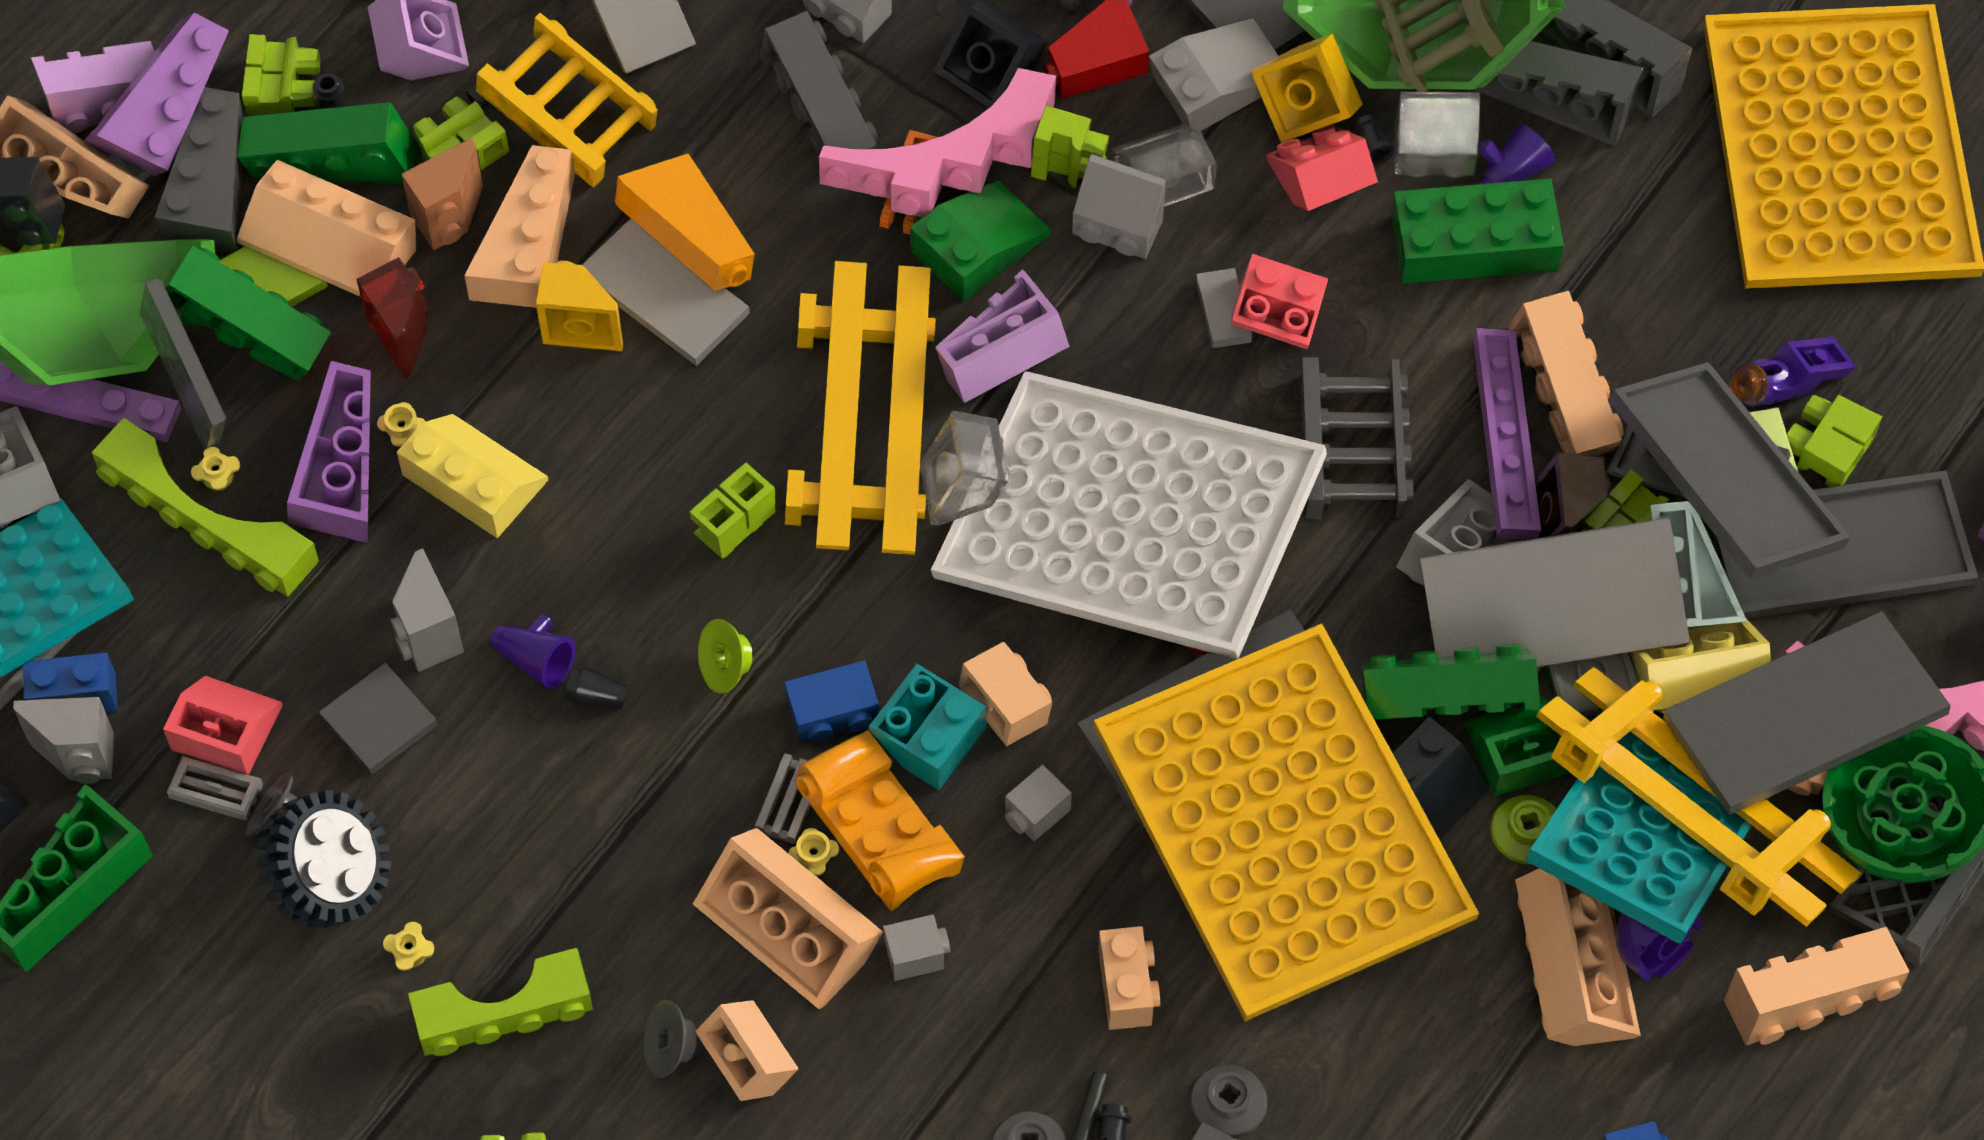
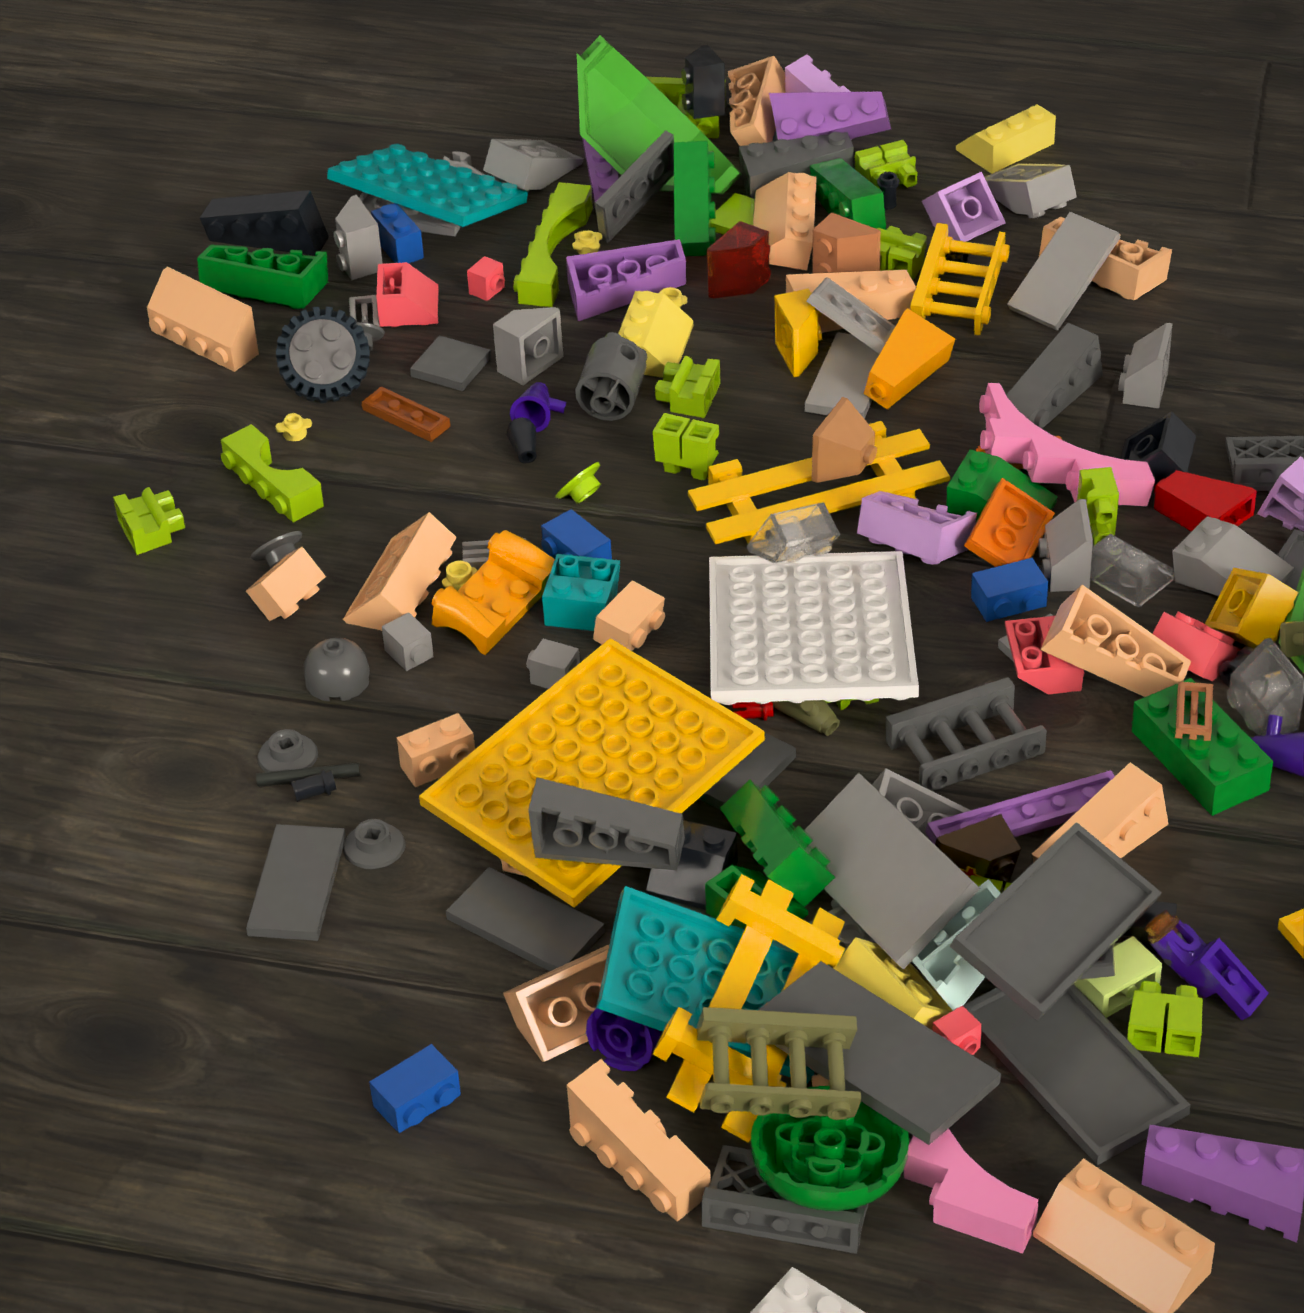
camera: 70 degrees right, 20 degrees down
none -> light nougat slope [147,267,259,372]
none -> dark grey cylinder [304,638,370,702]
none -> dark orange tile [362,386,451,442]
none -> dark grey tile [446,867,605,972]
none -> coral plate [467,256,505,301]
none -> dark grey wedge [528,777,685,870]
none -> dark grey cylinder [575,332,648,421]
none -> lime hips [655,356,720,418]
none -> olive fence [697,1007,861,1120]
none -> light grey tile [806,277,895,354]
none -> medium nougat slope [812,397,877,483]
none -> coral plate [932,1005,981,1055]
none -> orange tile [964,478,1055,567]
none -> blue brick [971,558,1048,622]
none -> light nougat wedge [1040,585,1191,697]
none -> nougat tile [1175,681,1213,741]

